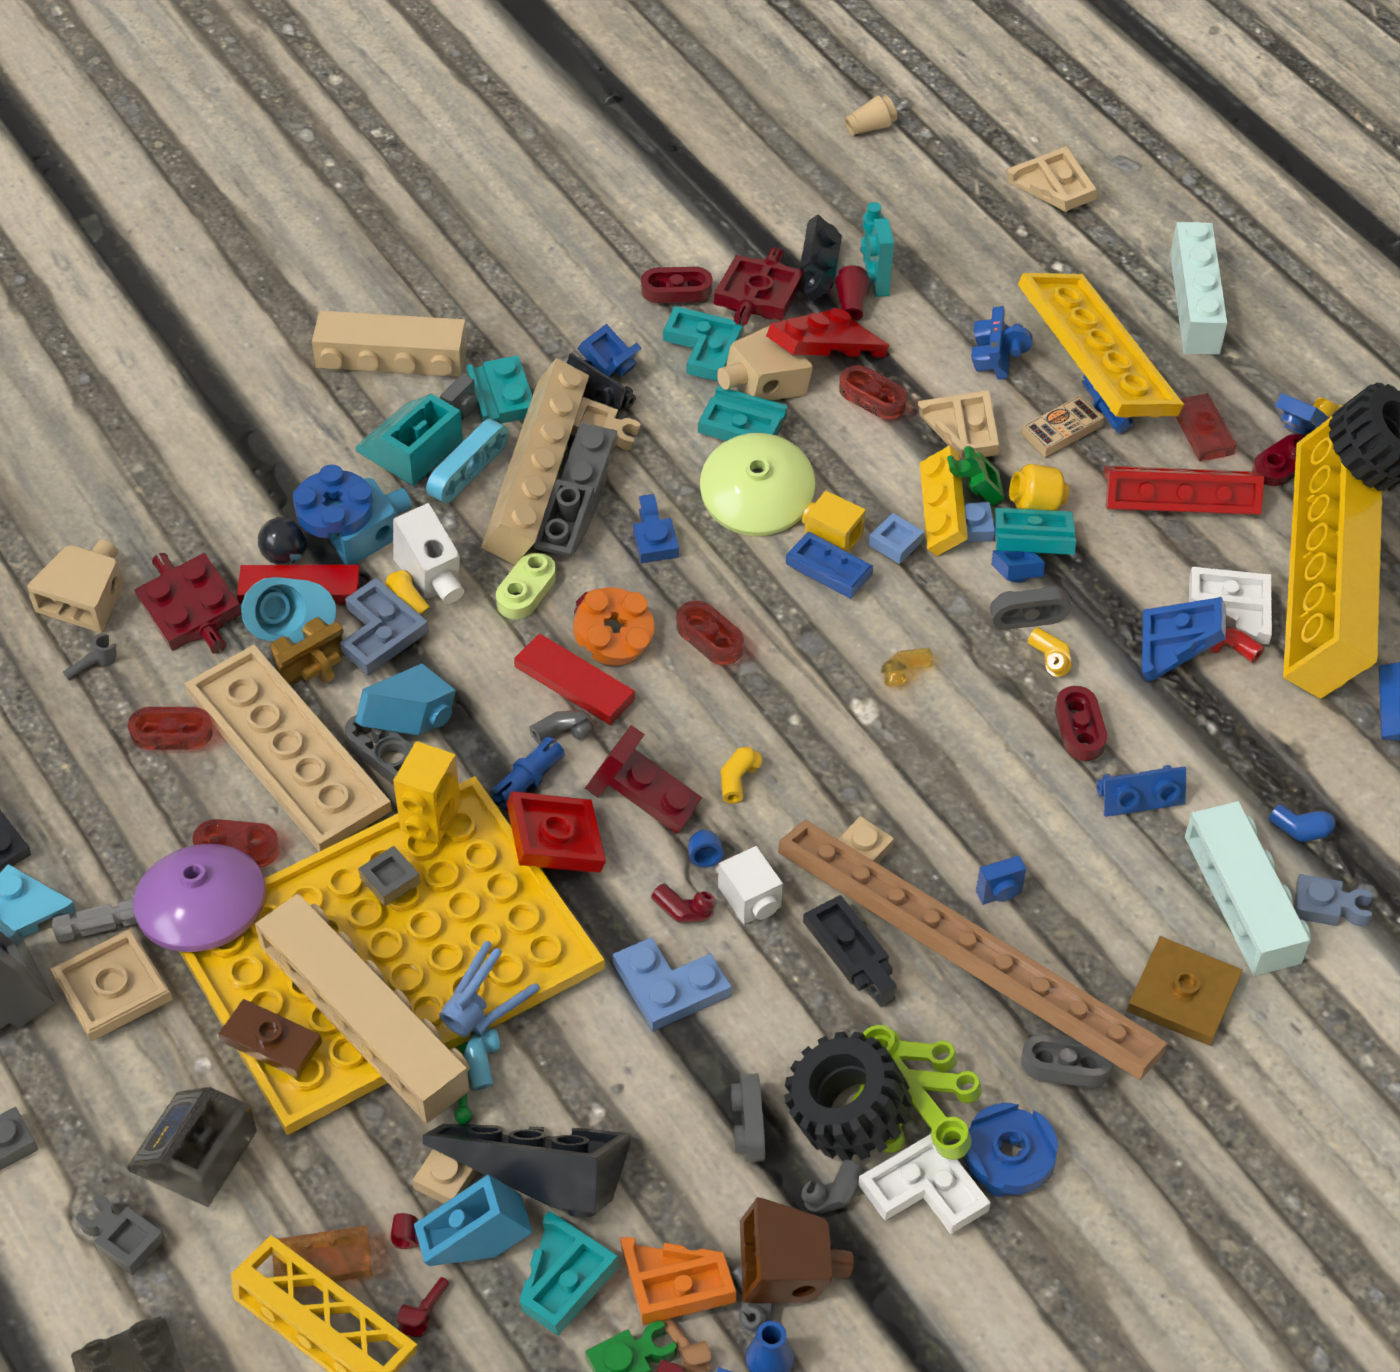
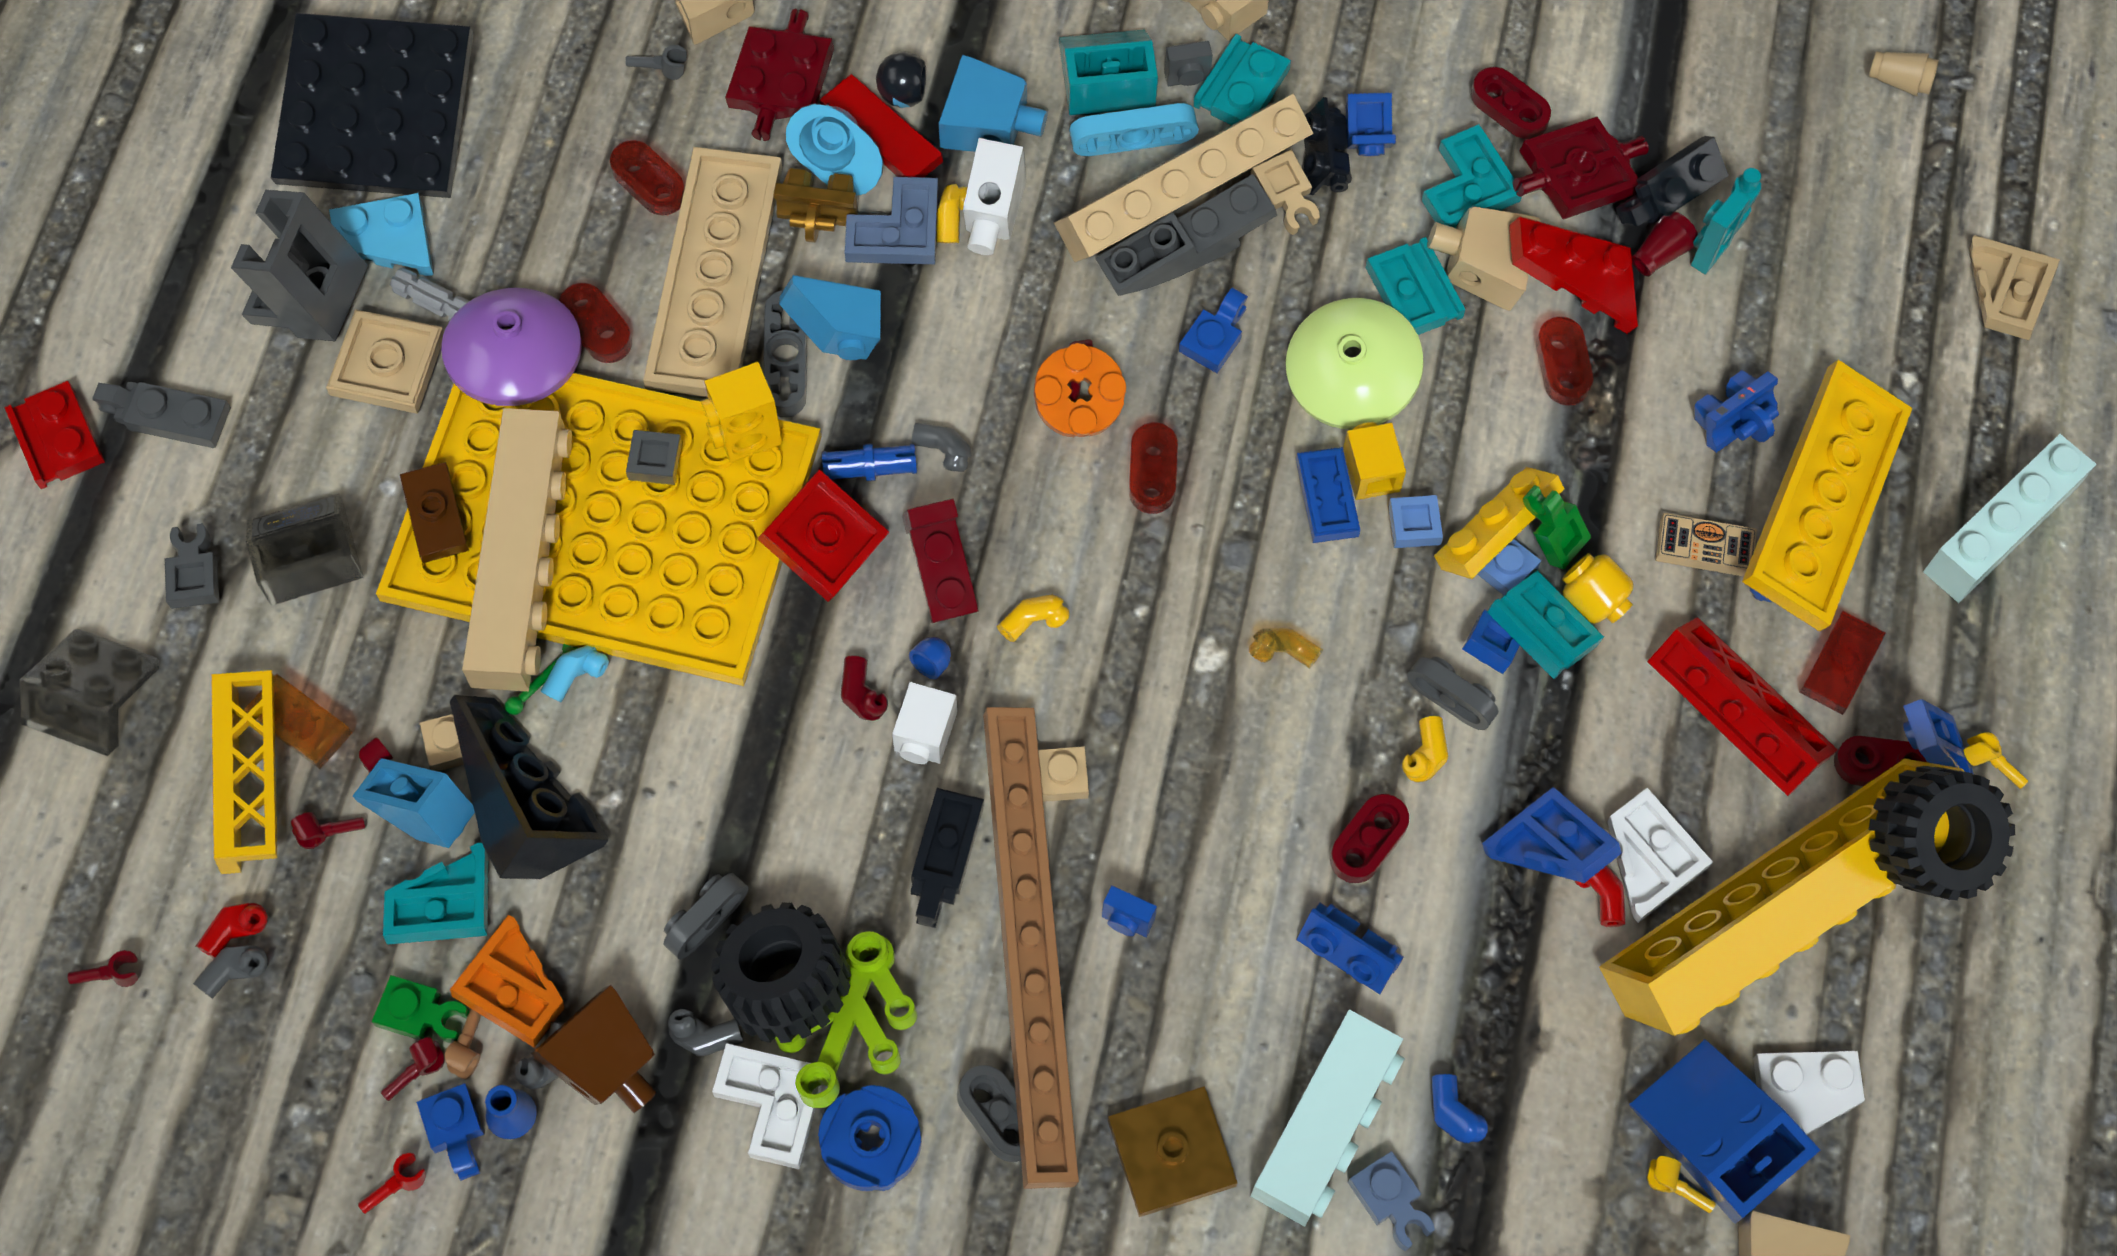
camera: 45 degrees right, 15 degrees up
blue plate [292,464,373,538] -> none
medium blue plant [439,941,539,1037] -> none
yellowish green plate [496,553,556,619] -> none
red tile [514,633,635,725] -> none
medium blue plate [612,937,732,1032] -> none
tan wing [918,390,1000,460] -> none

